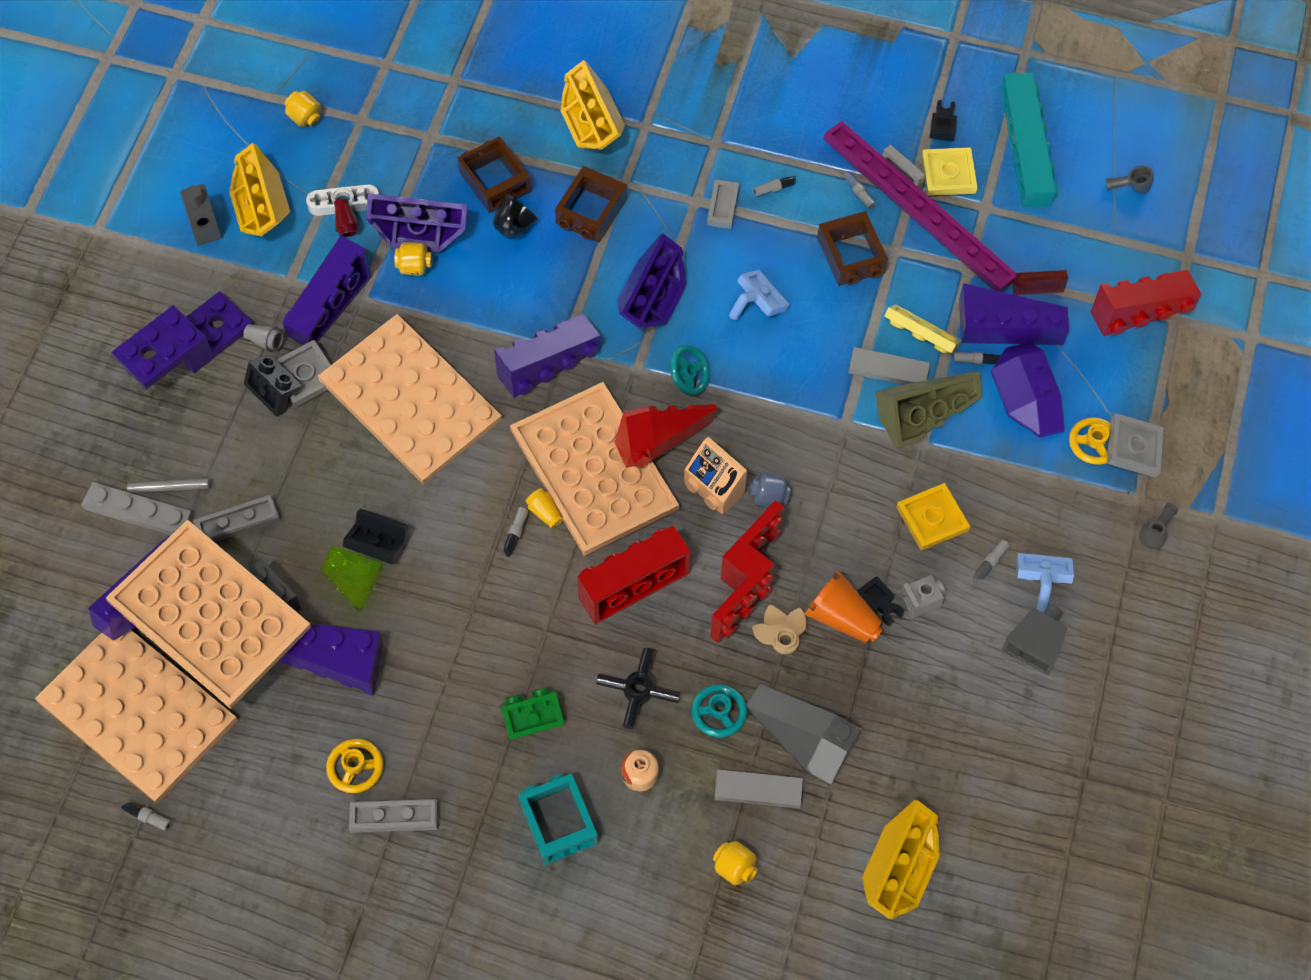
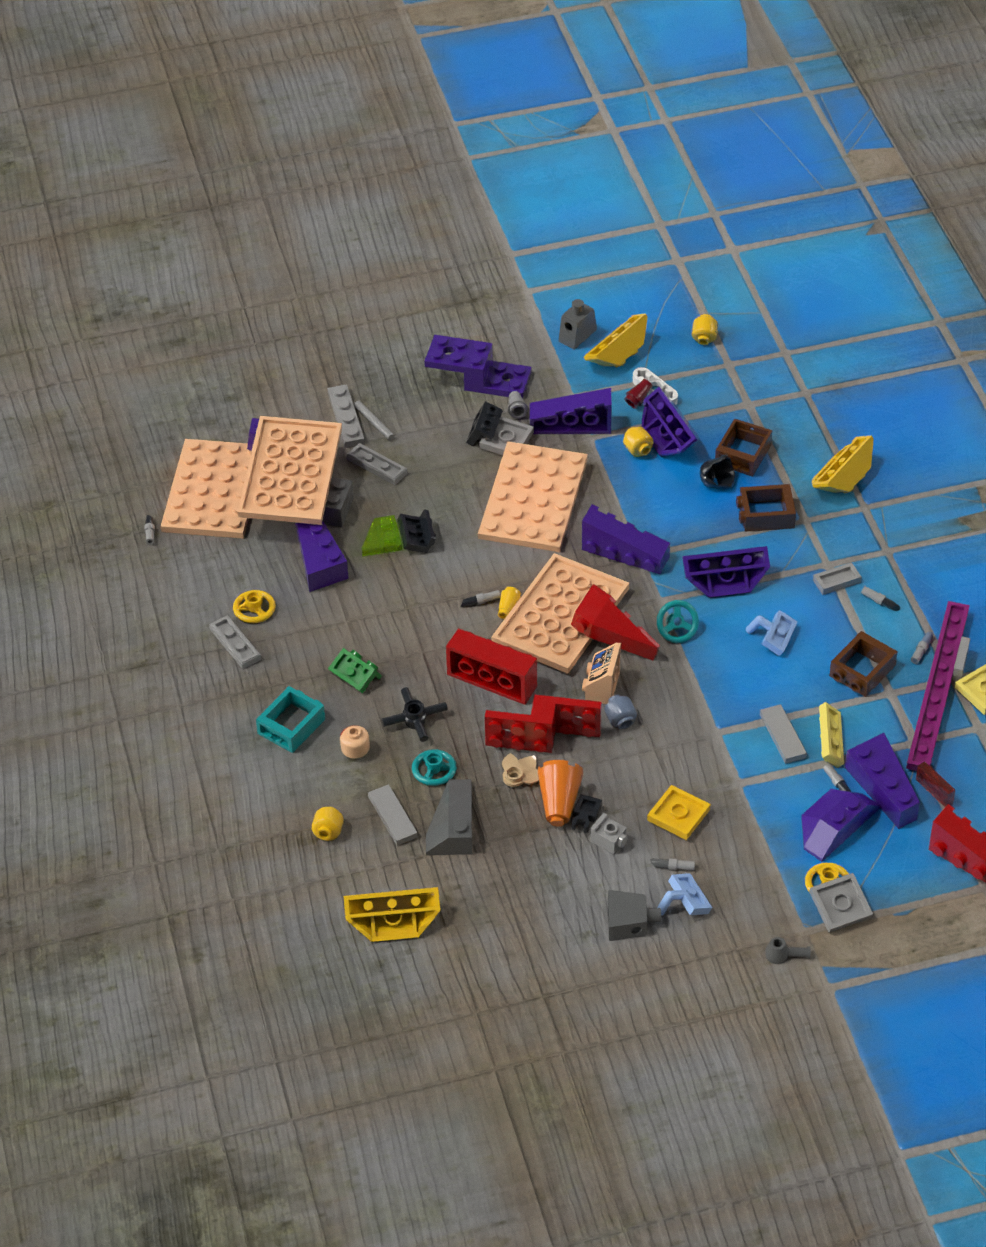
camera: 60 degrees right, 15 degrees down
olive wedge [875,371,982,448] -> none

